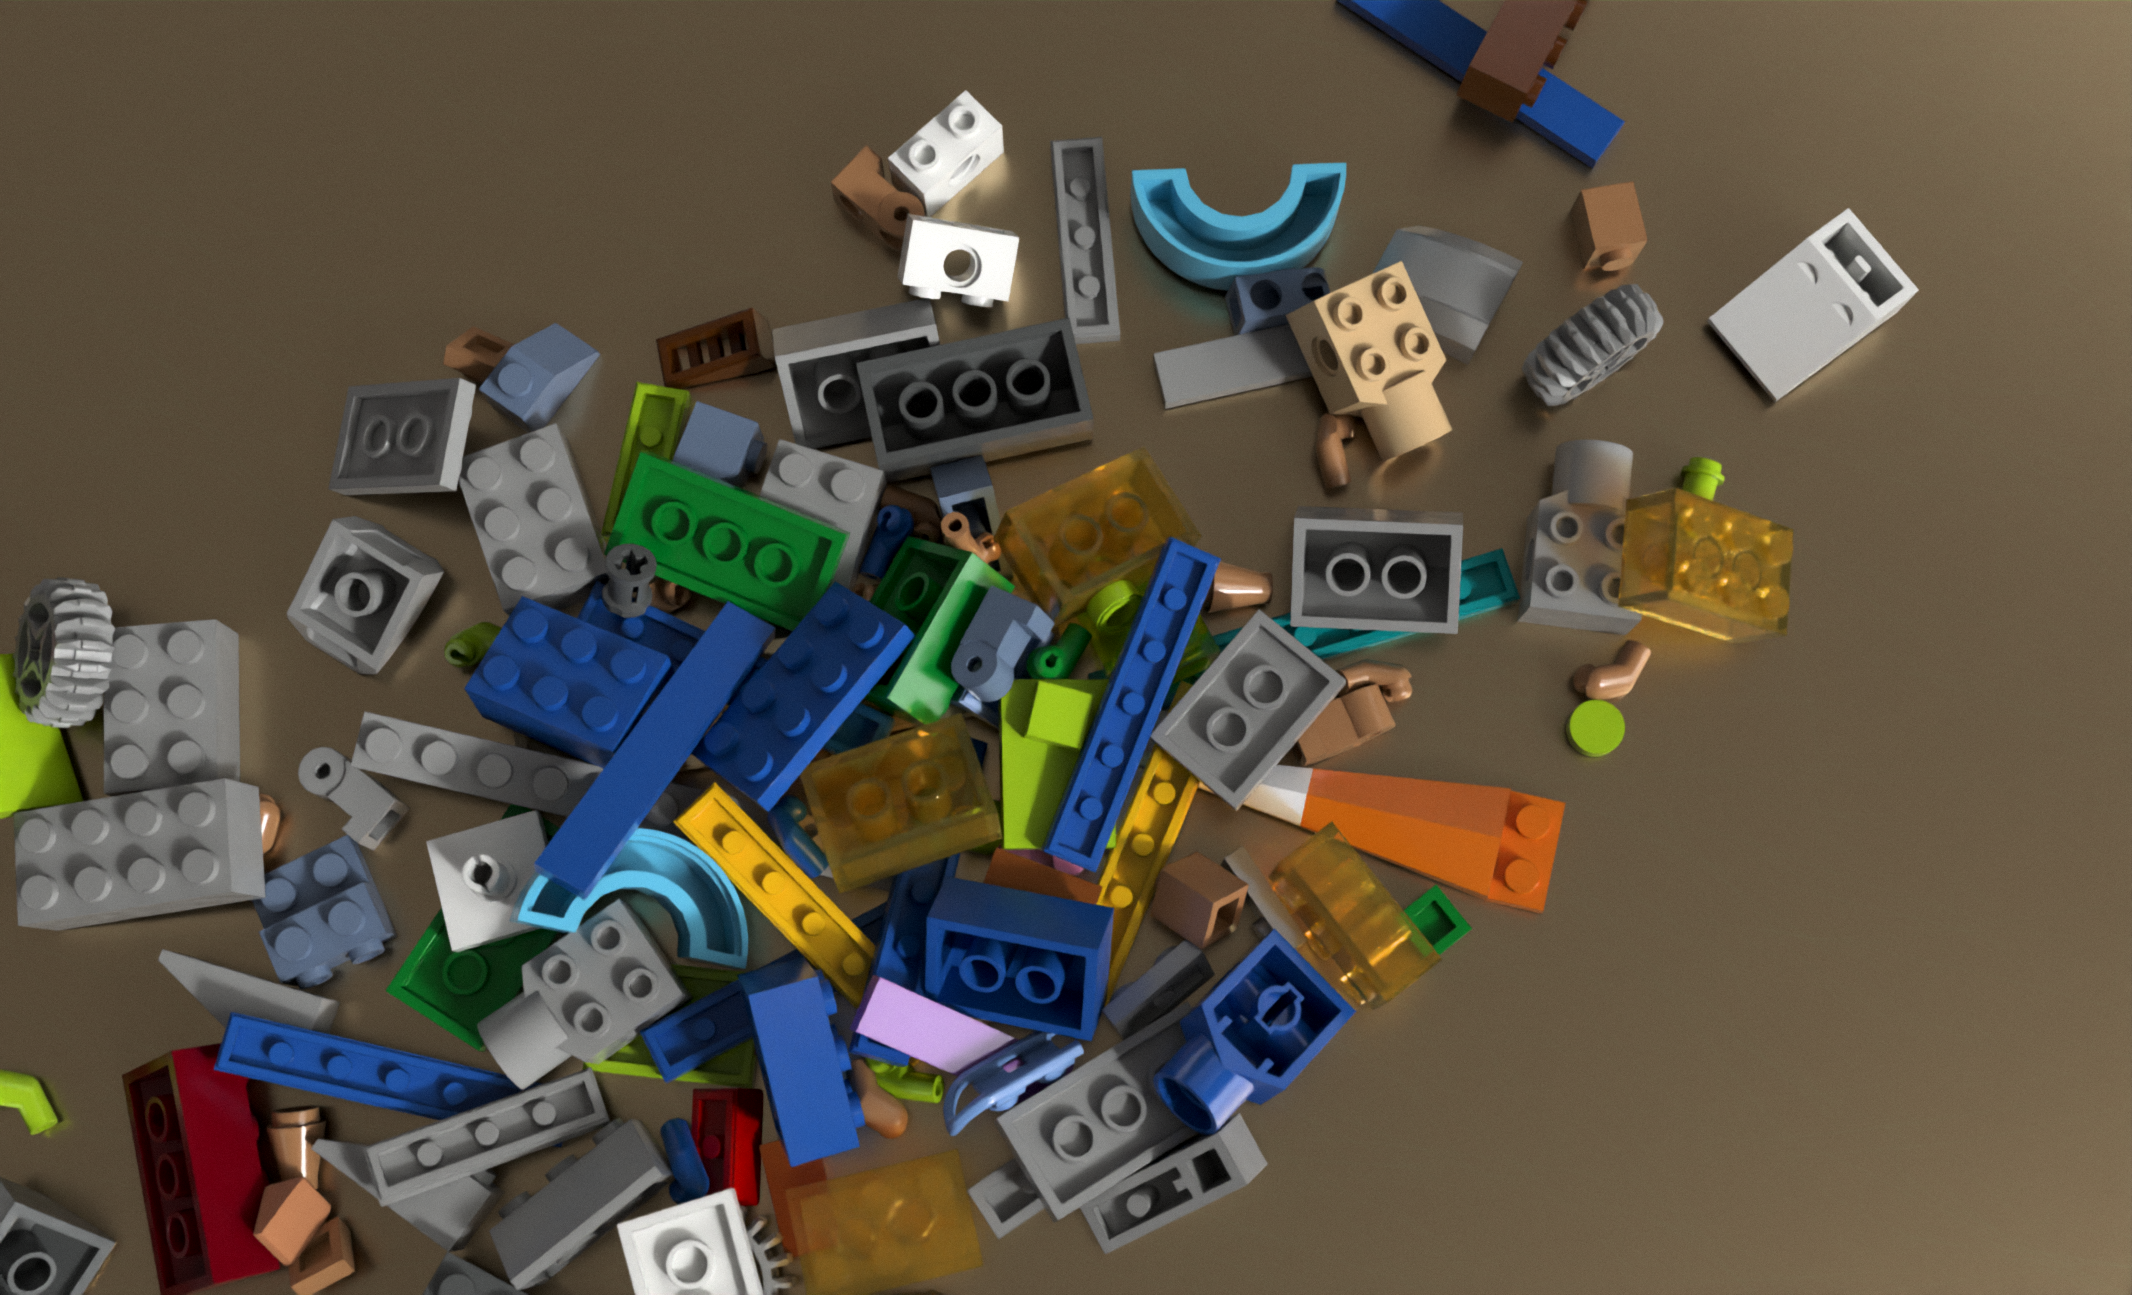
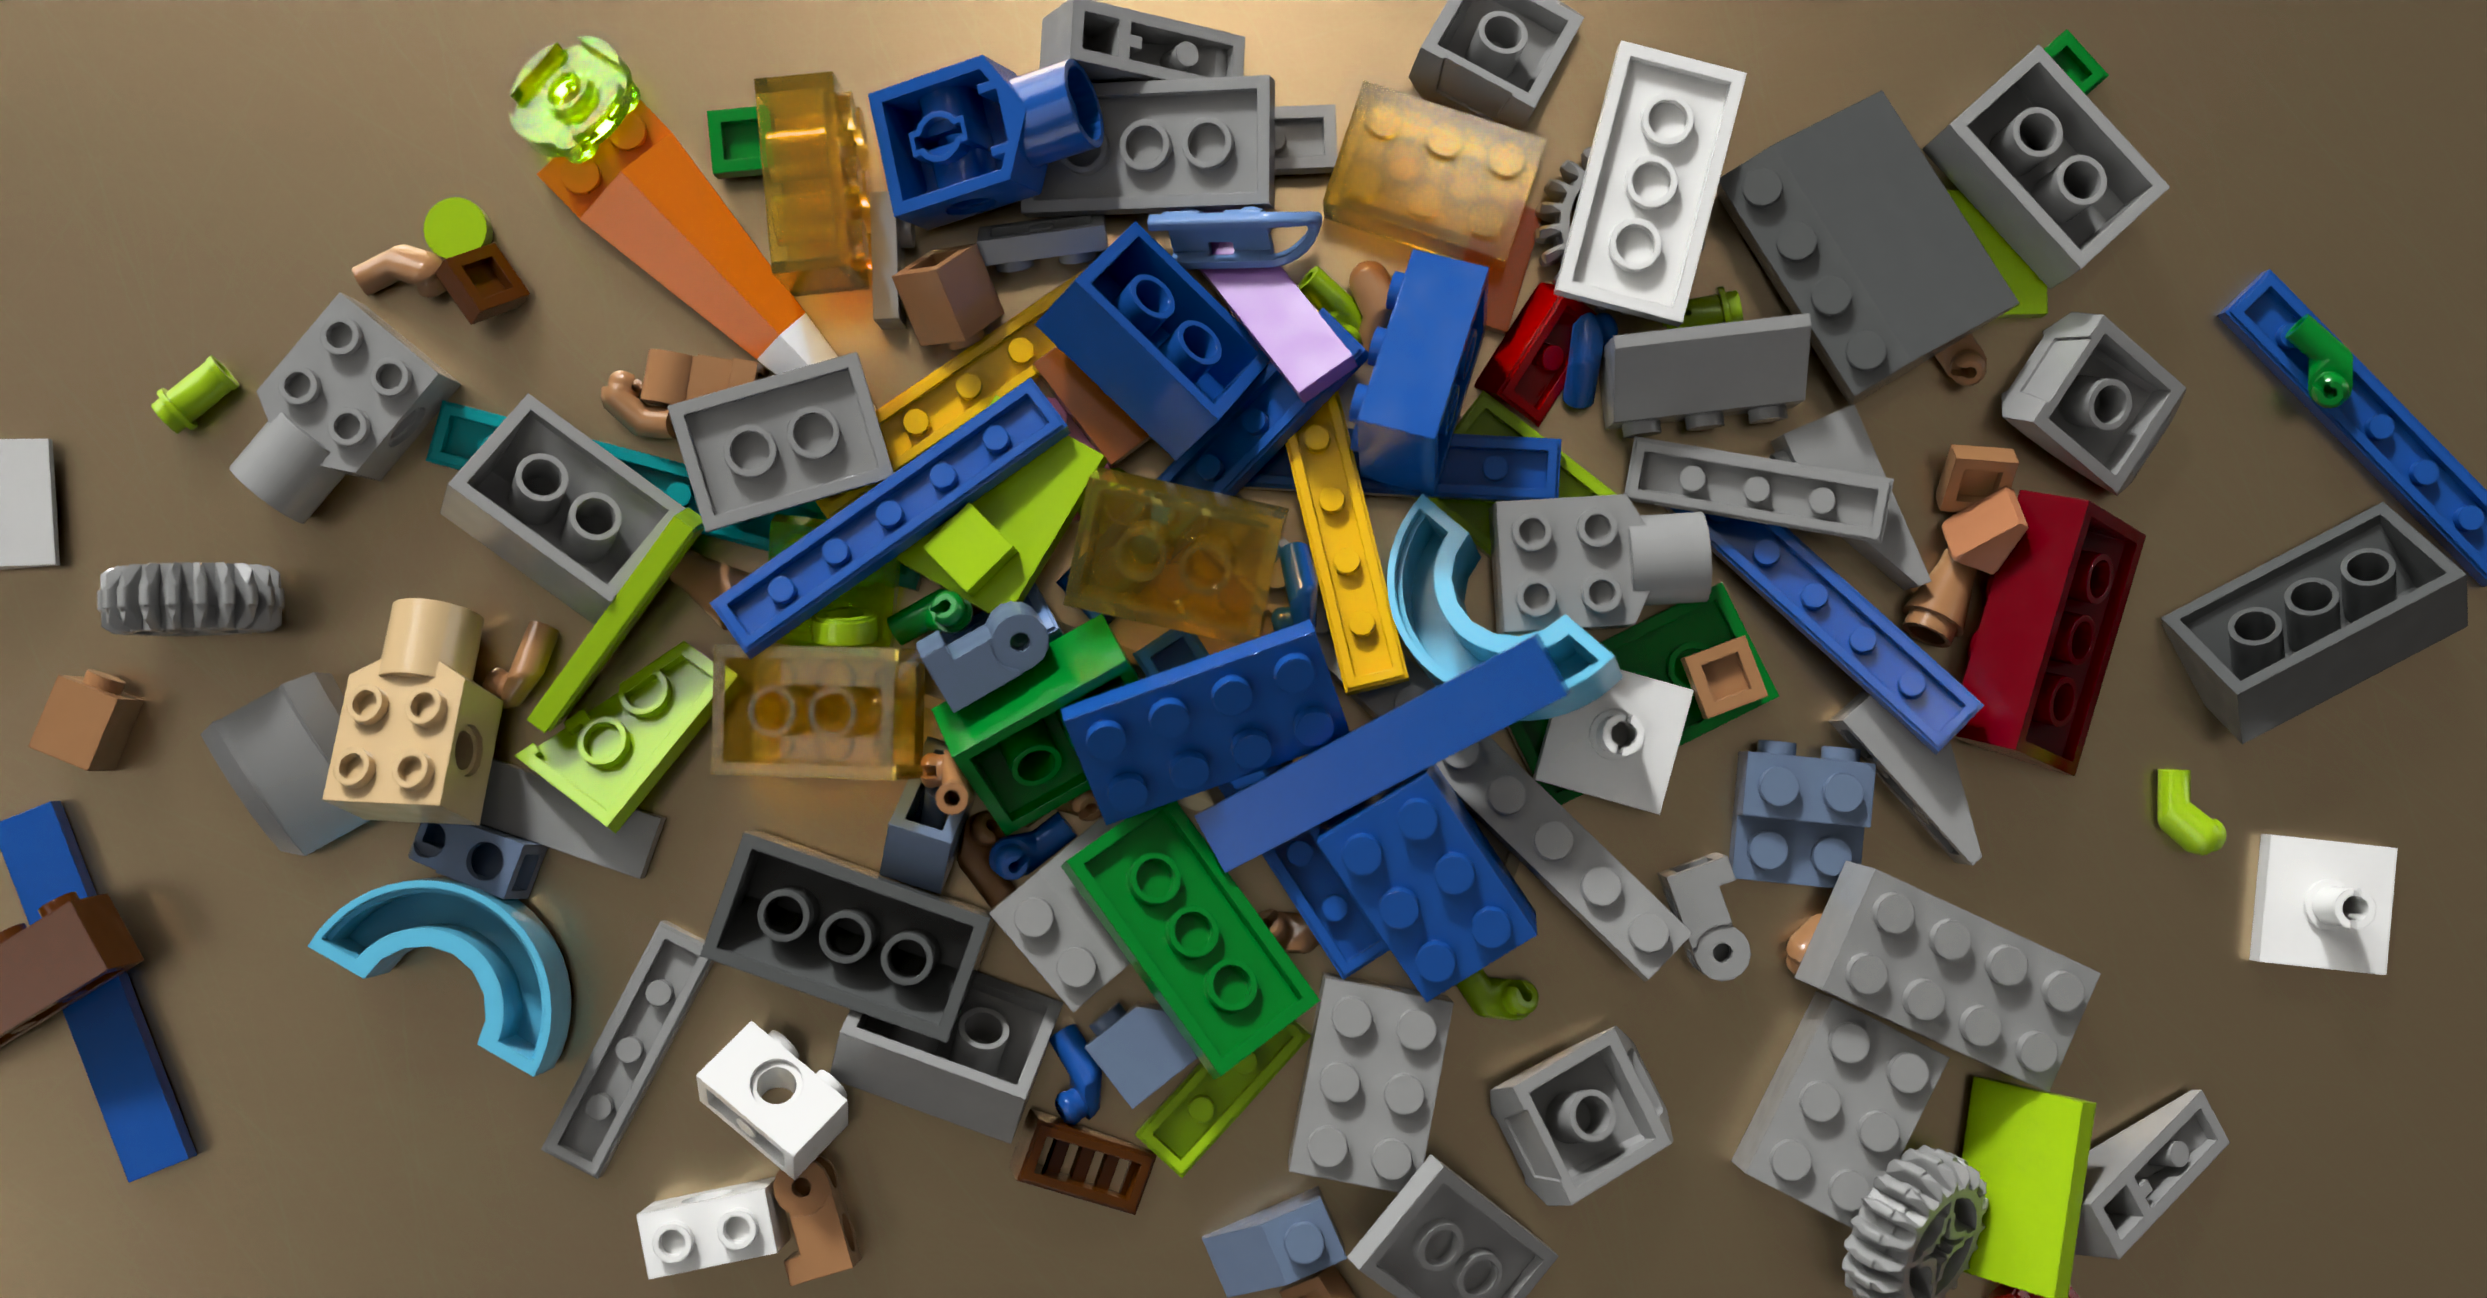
camera: 150 degrees left, 10 degrees up
dark grey bush [602,544,657,618] -> none
clear yellow brick [1618,488,1794,644] -> none
none -> reddish brown plate [435,242,530,325]
none -> clear neon green plate [509,36,641,163]
none -> lime wing [514,641,738,834]
none -> lime tile [526,507,704,733]
none -> blue arm [1049,1024,1102,1125]
none -> lime pin [1662,286,1744,330]
none -> medium nougat plate [1680,635,1768,719]

